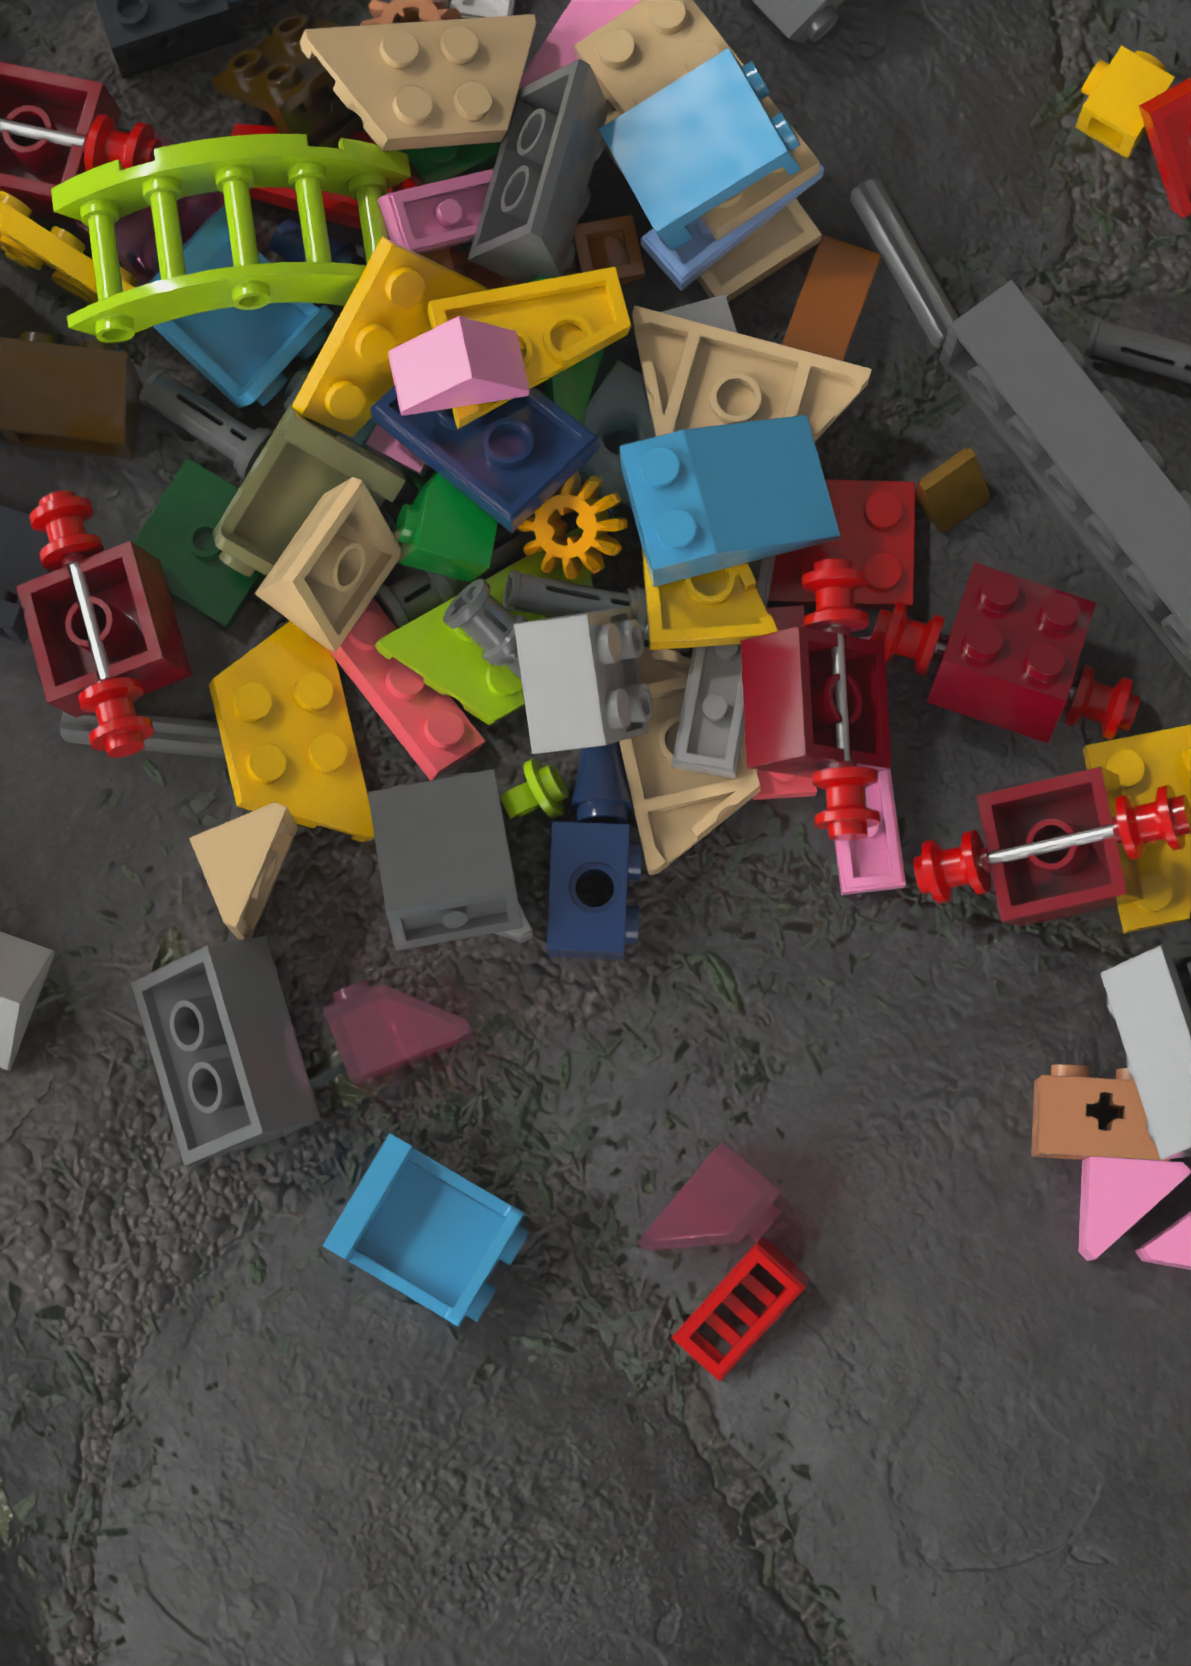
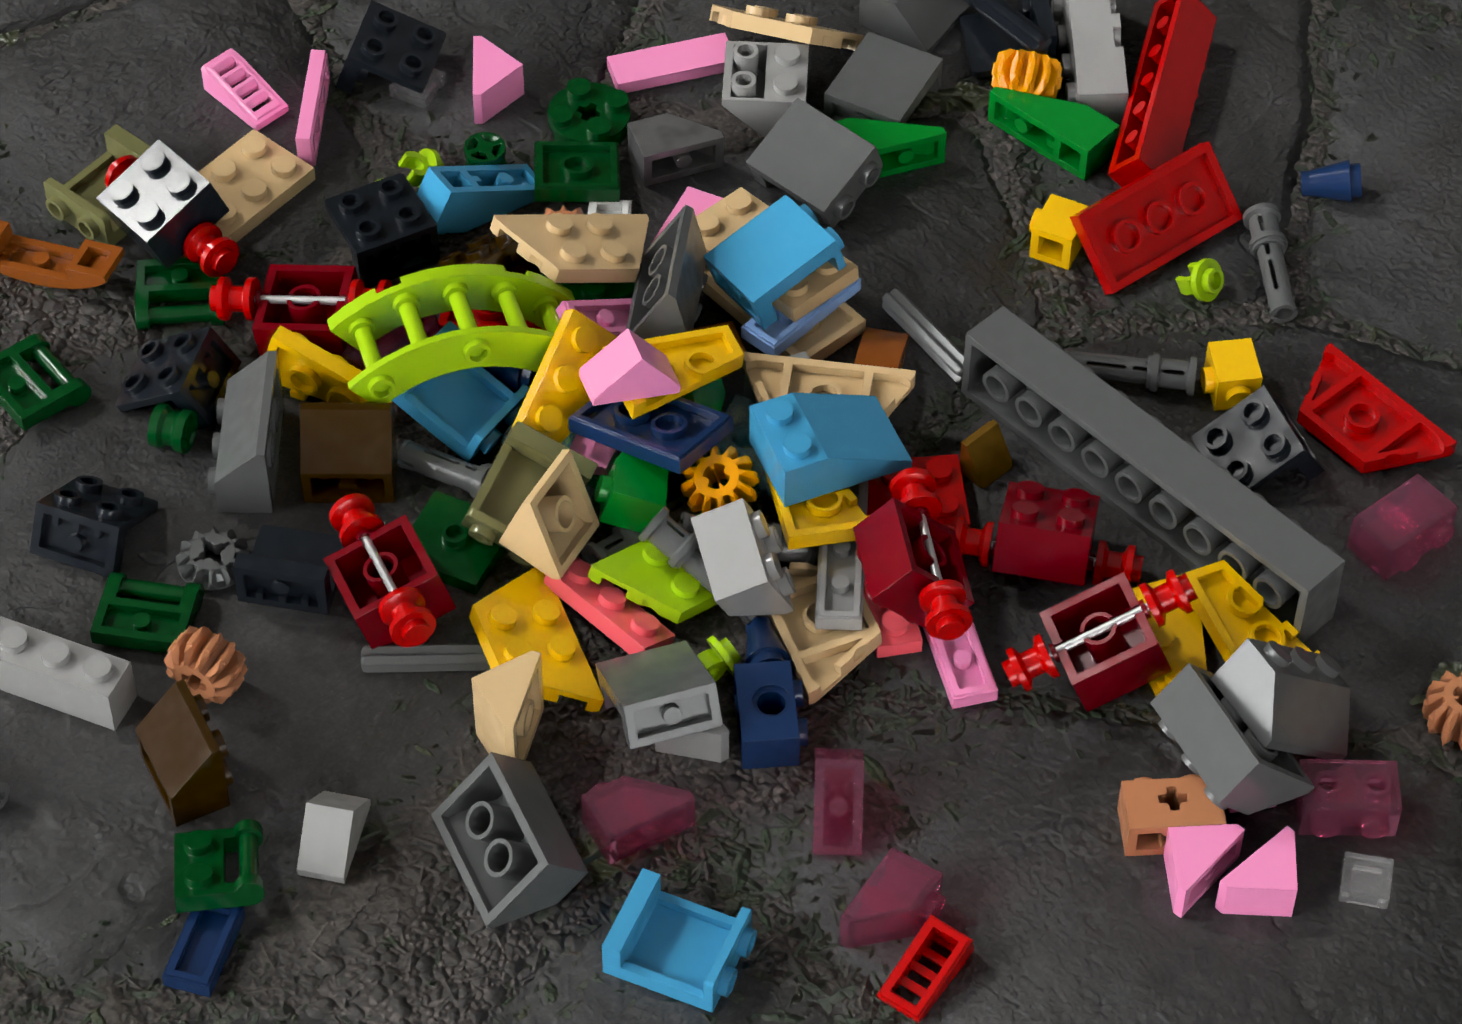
camera: 10 degrees left, 30 degrees down
none -> clear pink slope [813,748,864,856]

